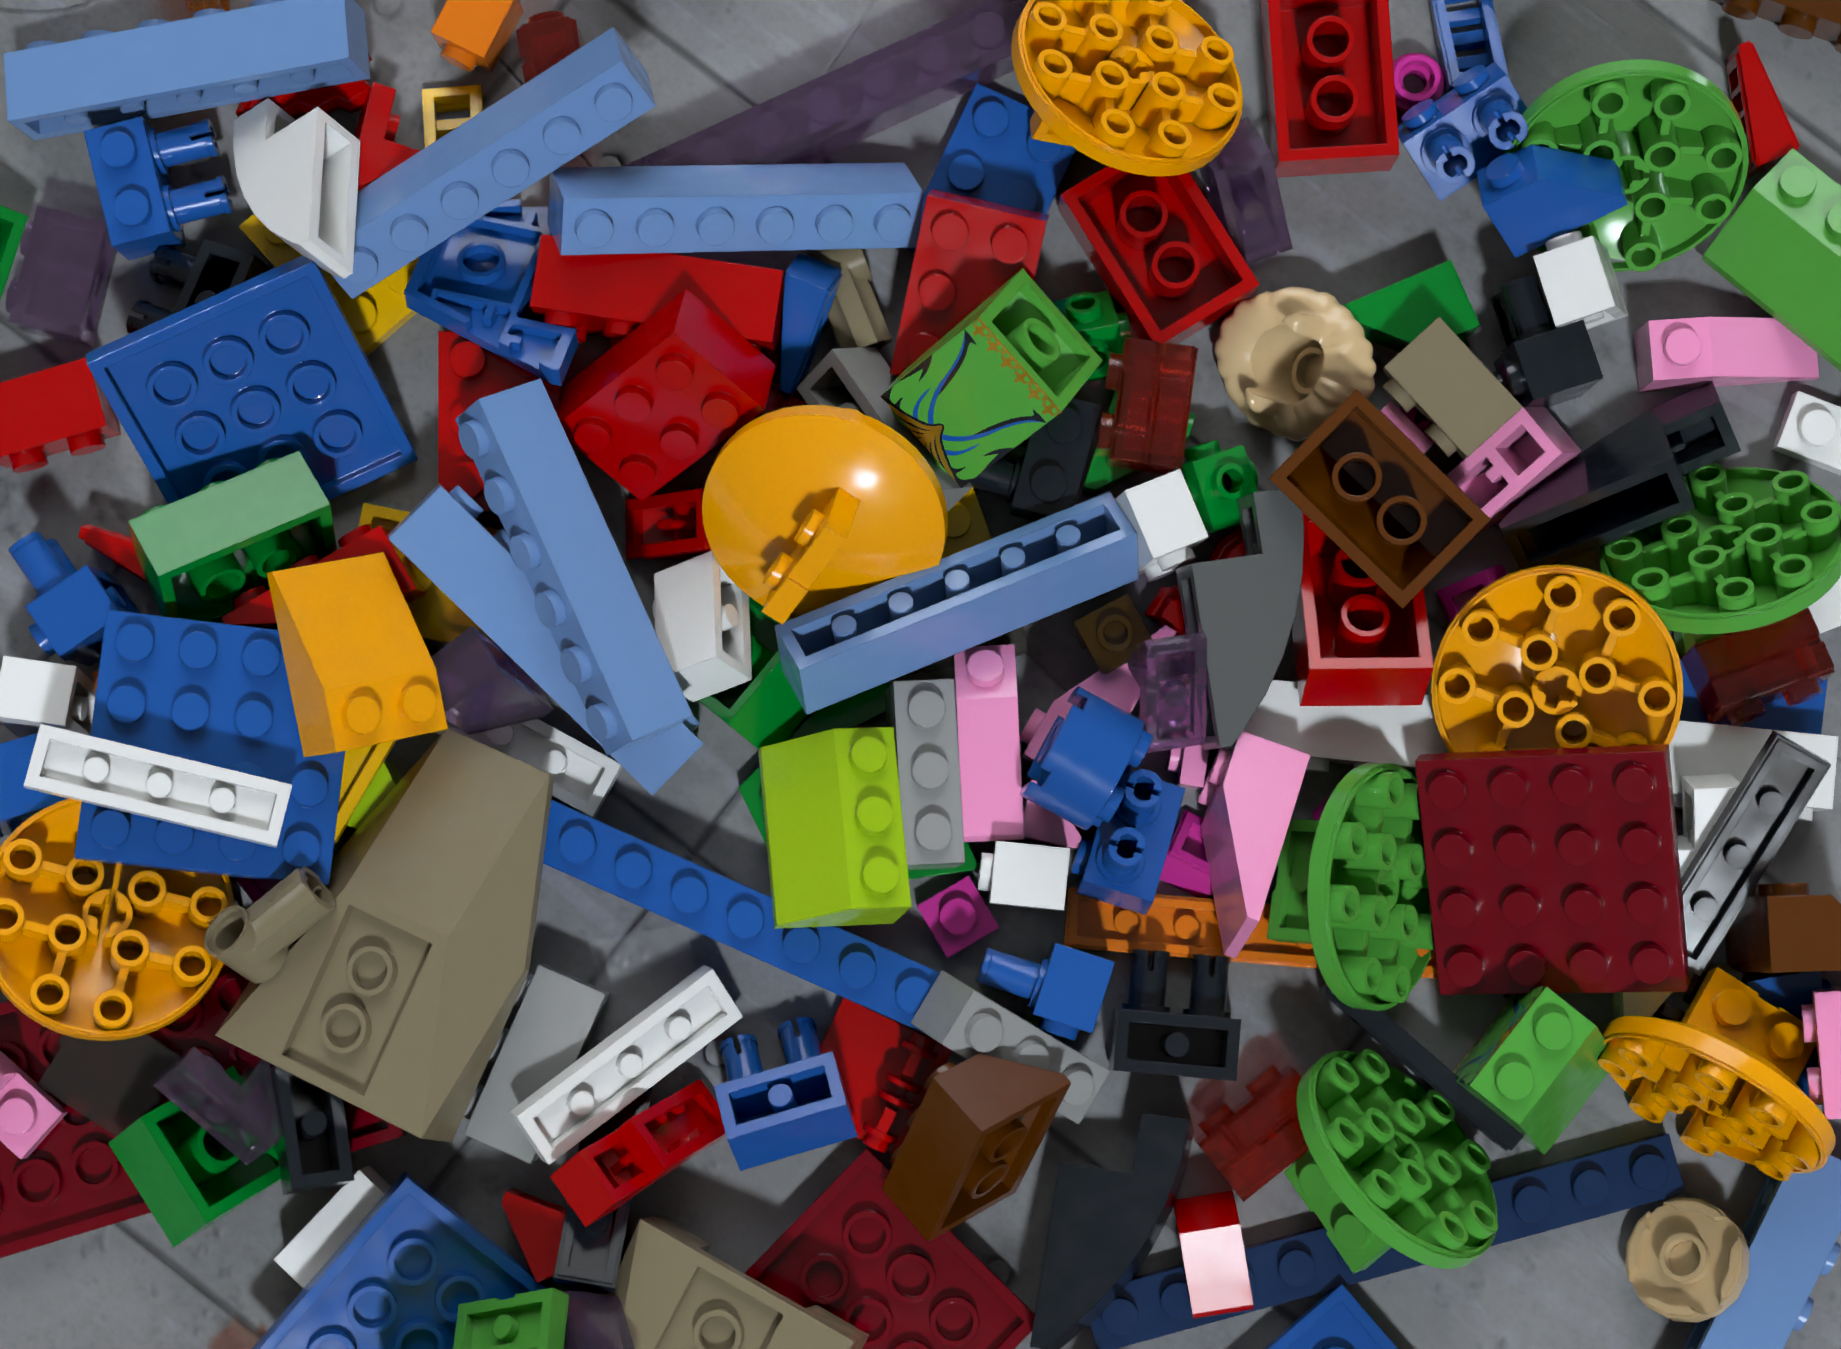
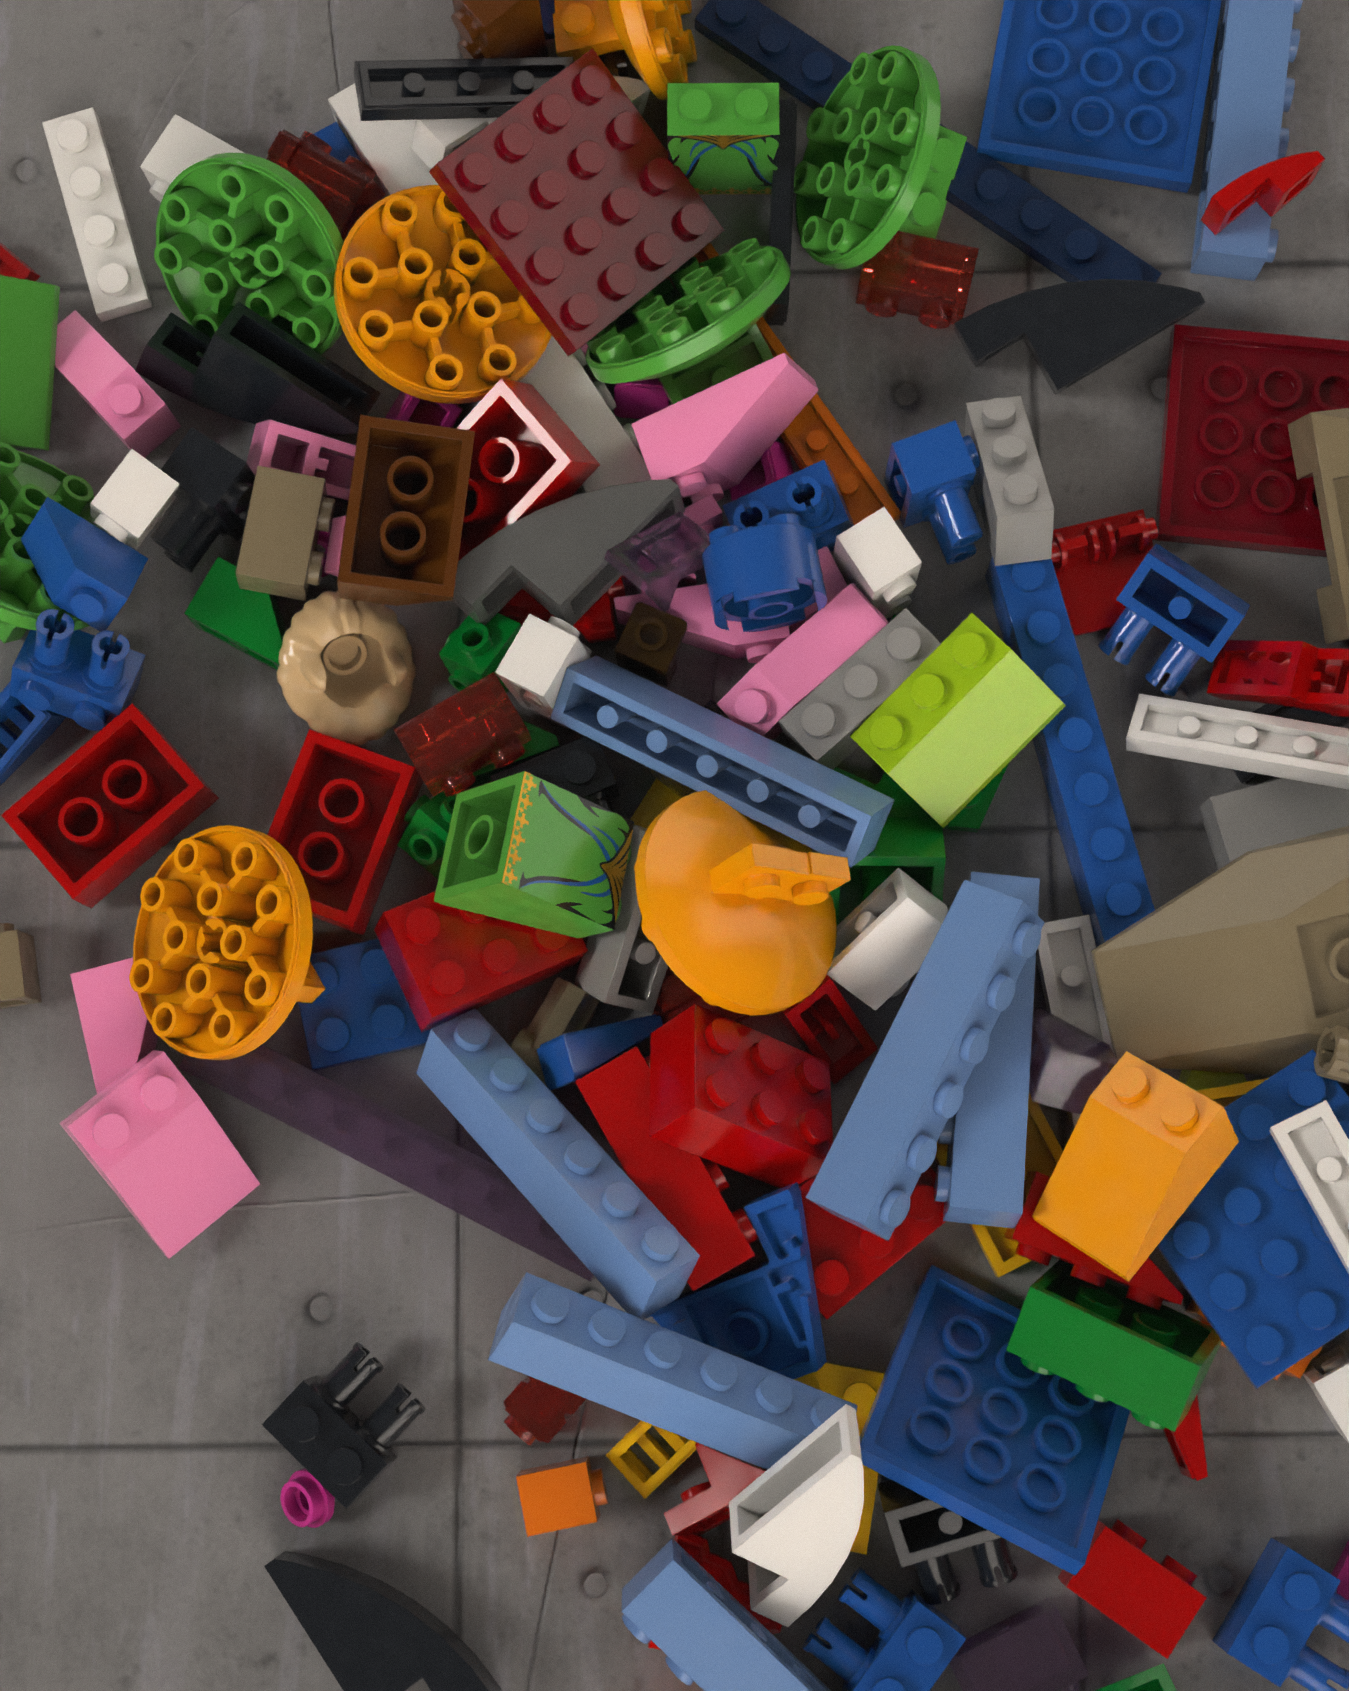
camera: 125 degrees left, 5 degrees down
blue brick [8,532,141,667] -> none
reddish brown slope [882,1053,1071,1242] -> none
dark pink plate [917,875,999,958] -> none
black brick [1109,949,1241,1081] -> none
slope [1174,1190,1254,1319] -> none
clear purple slope [1200,117,1293,265] -> none
dark pink plate [1393,53,1445,112] -> none

